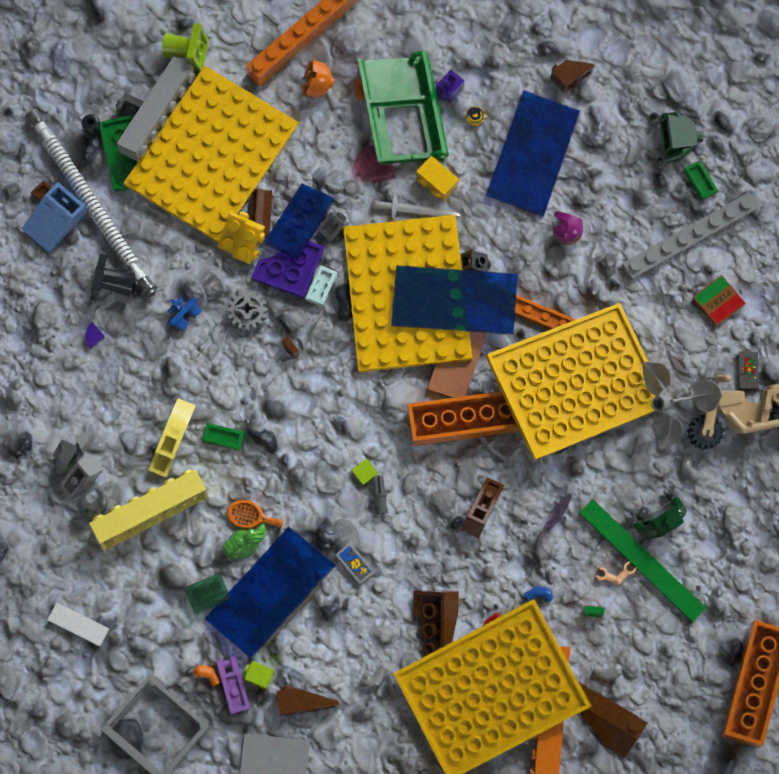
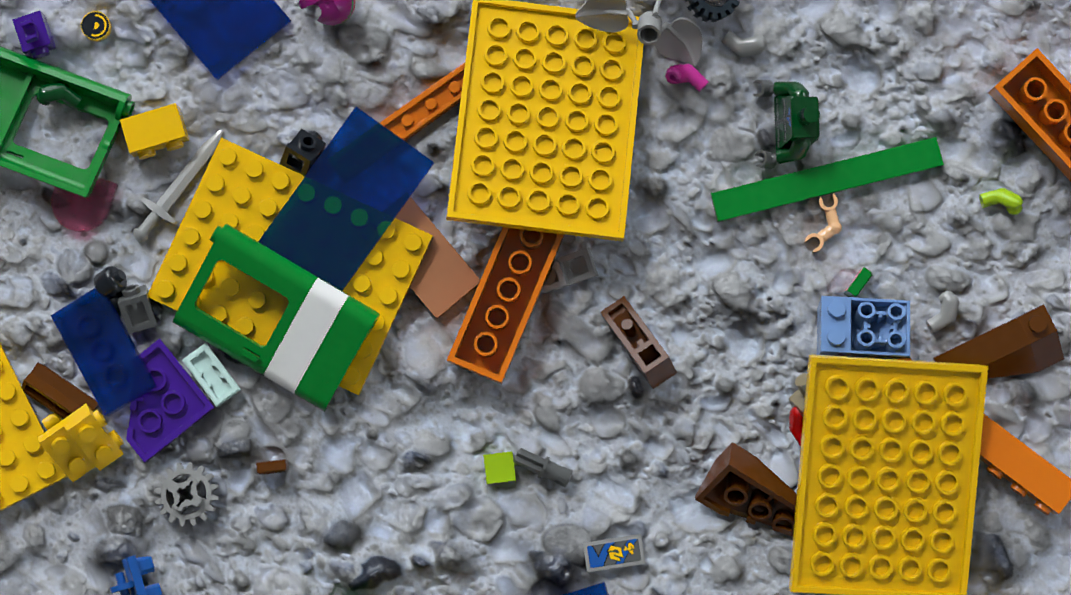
camera: 55 degrees left, 10 degrees up
blue arm [523,586,553,602] -> none
clear purple slope [544,493,572,533] -> none
none -> dark green arm [37,82,83,109]
none -> black piece [94,266,127,299]
none -> green piece [173,224,380,412]
none -> dark pink arm [665,64,709,92]
none -> medium blue slope [817,296,910,360]
none -> lime arm [979,188,1023,215]

